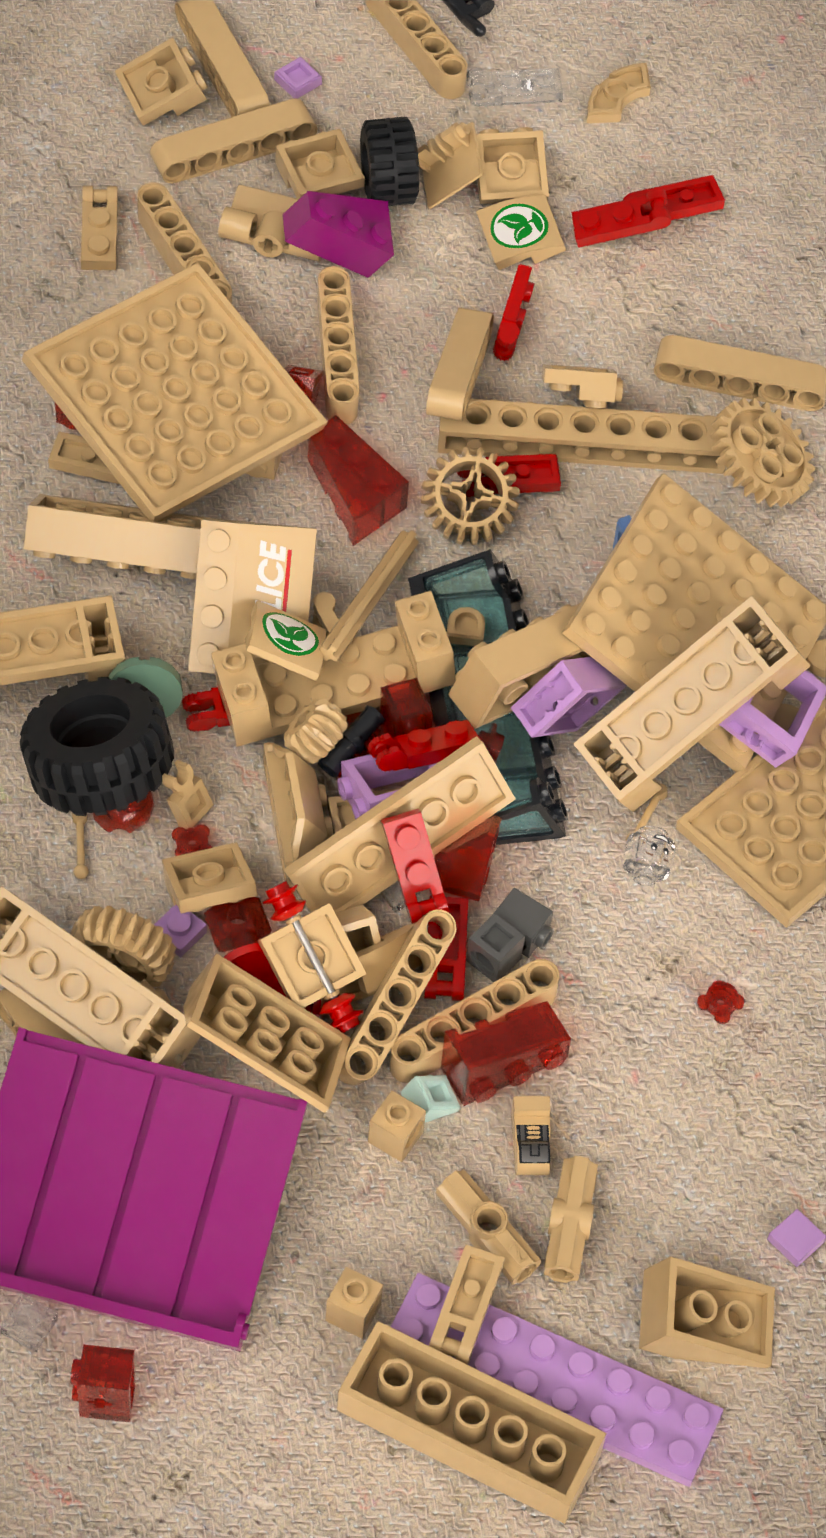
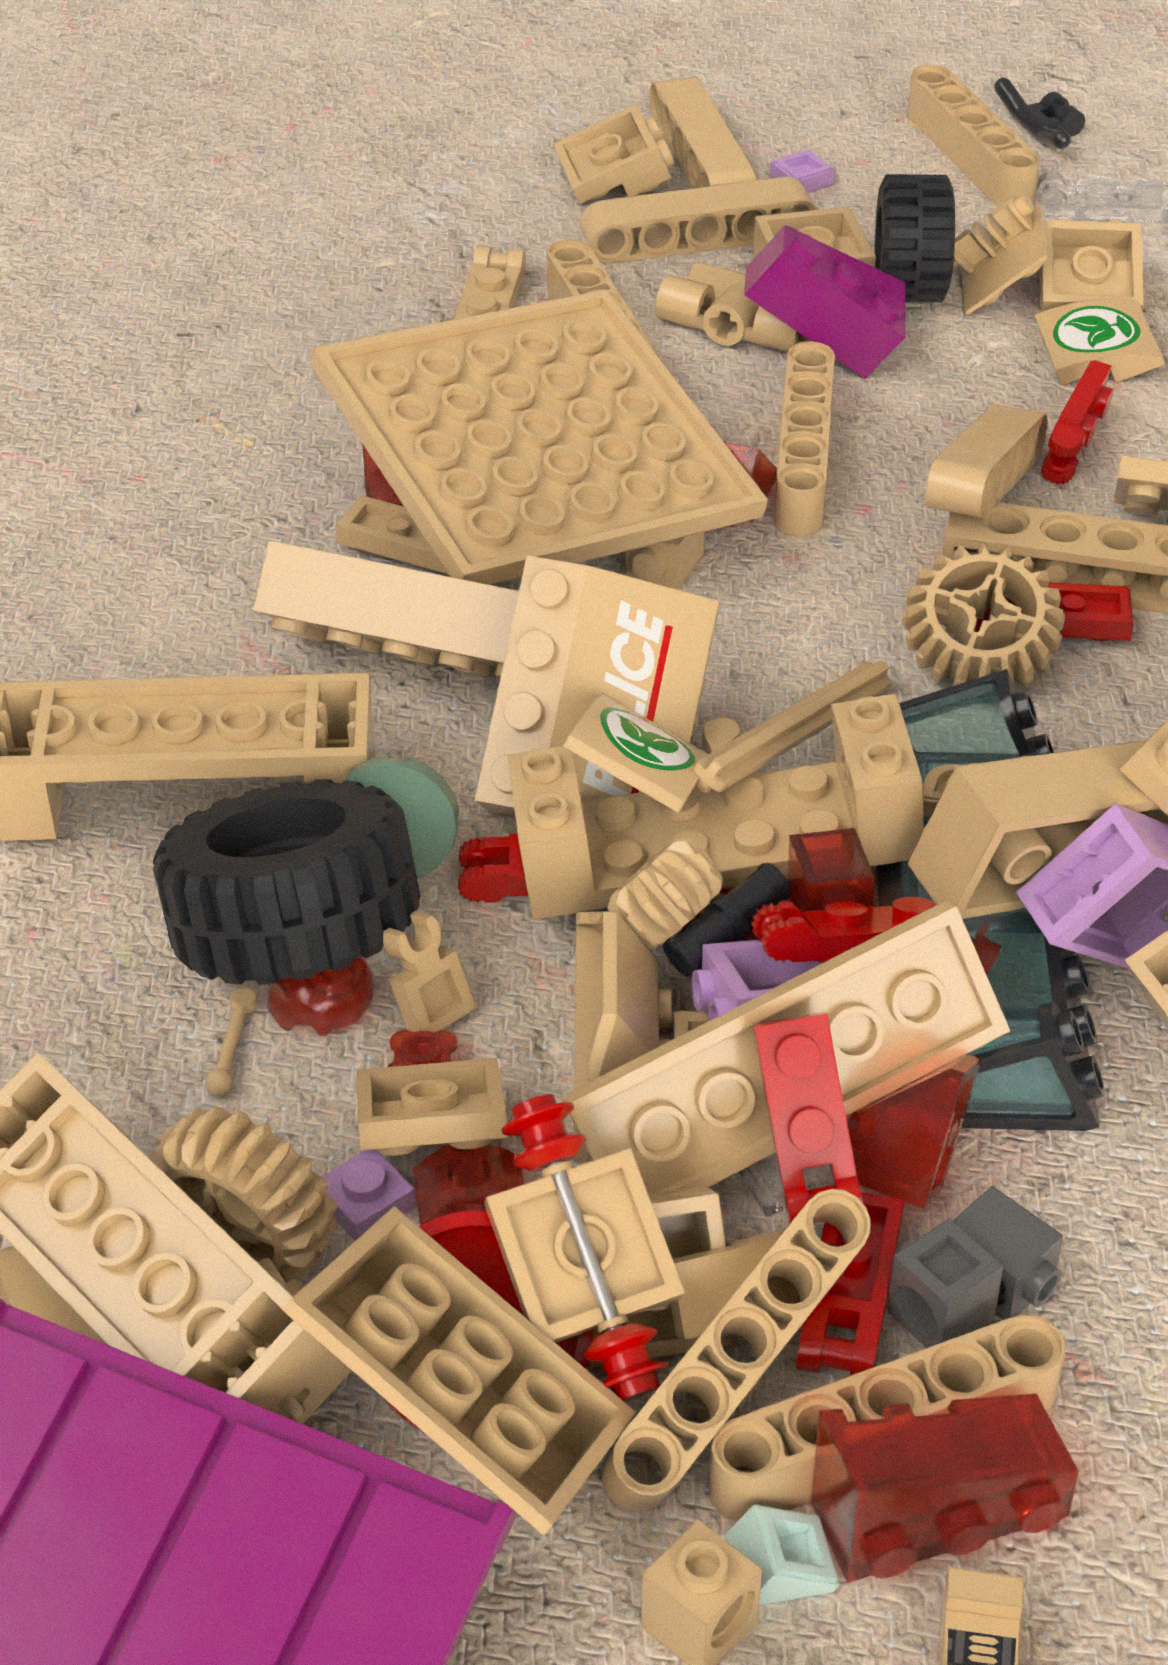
camera: 15 degrees right, 15 degrees down
clear red wedge [308,415,409,546] -> none

